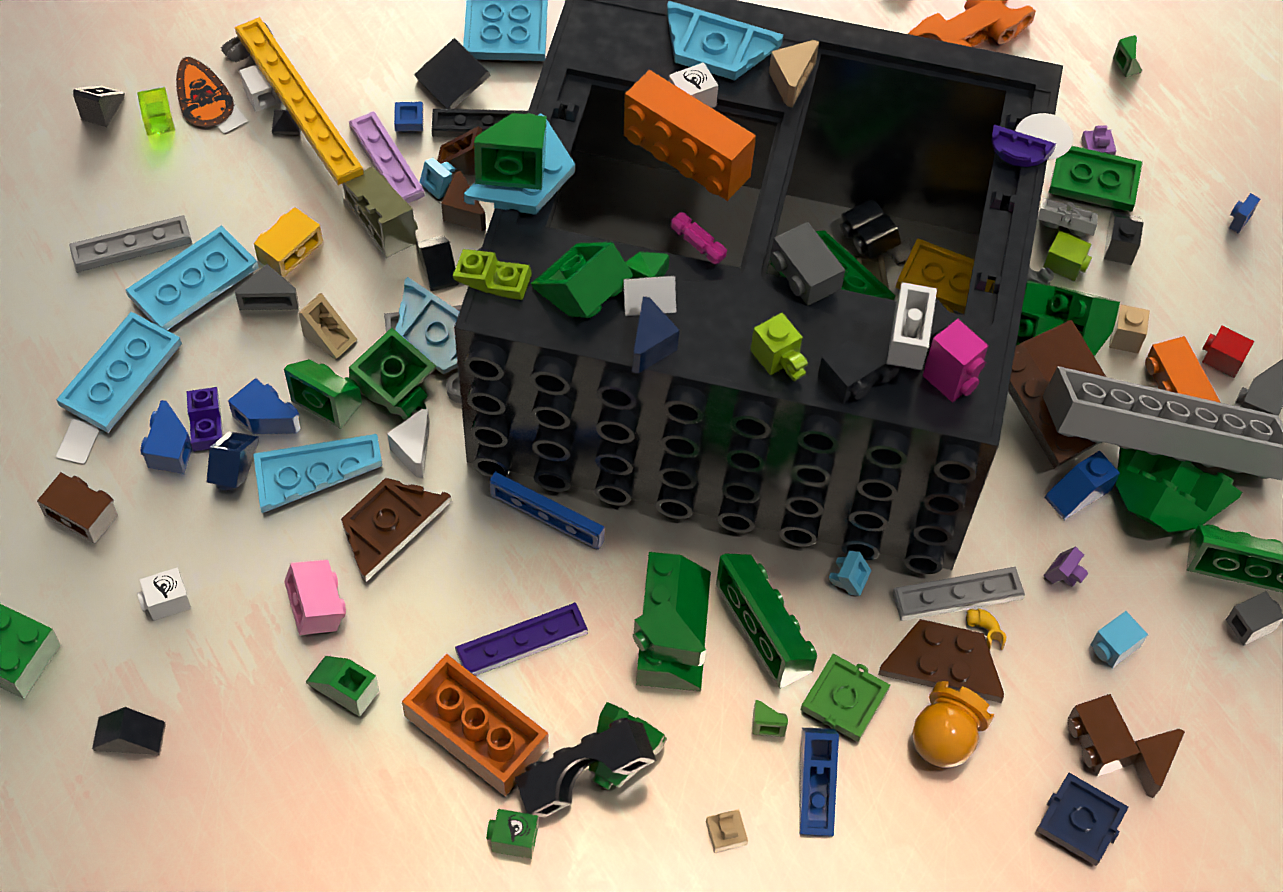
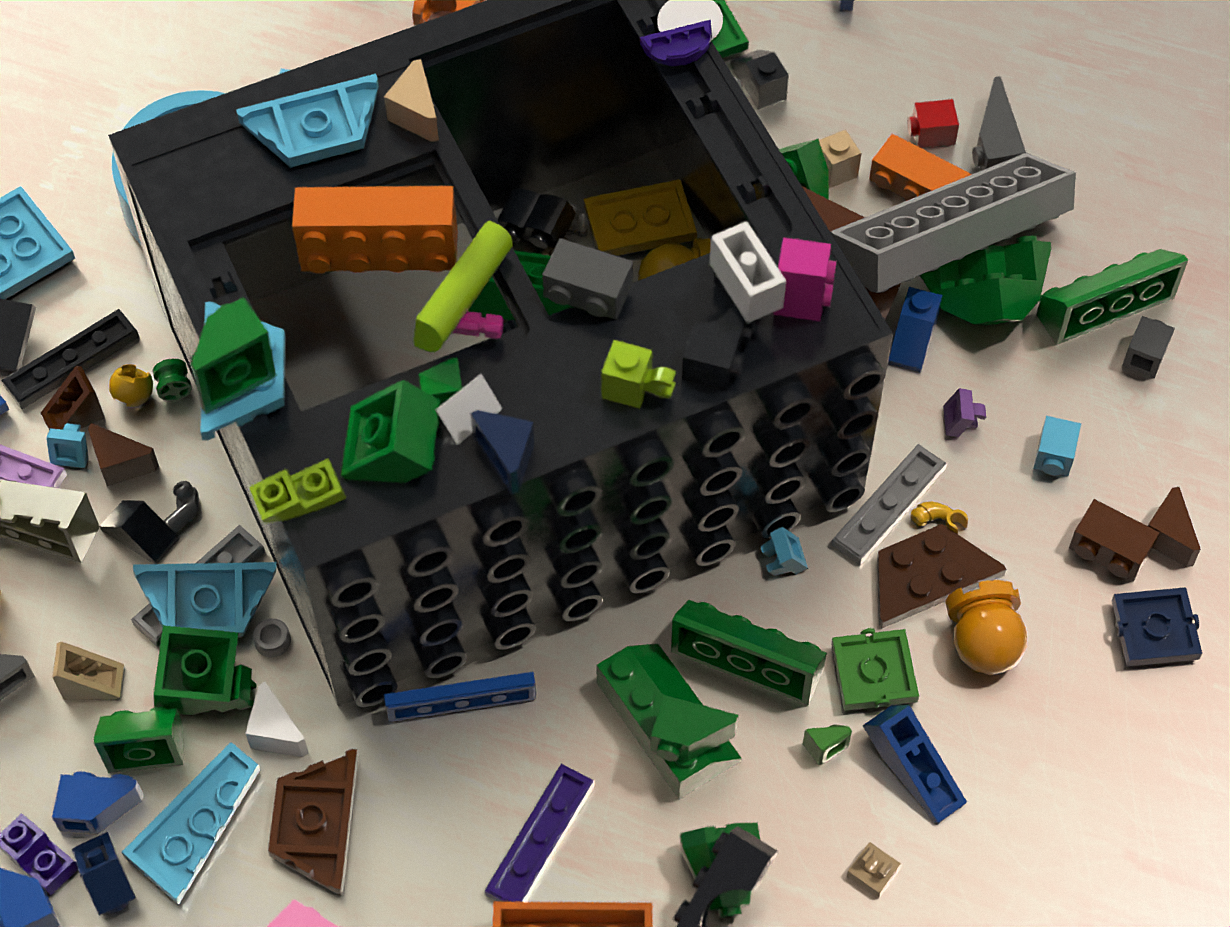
camera: 35 degrees left, 0 degrees up
white brick [669,63,718,108] -> none
none -> lime brick [413,220,513,352]

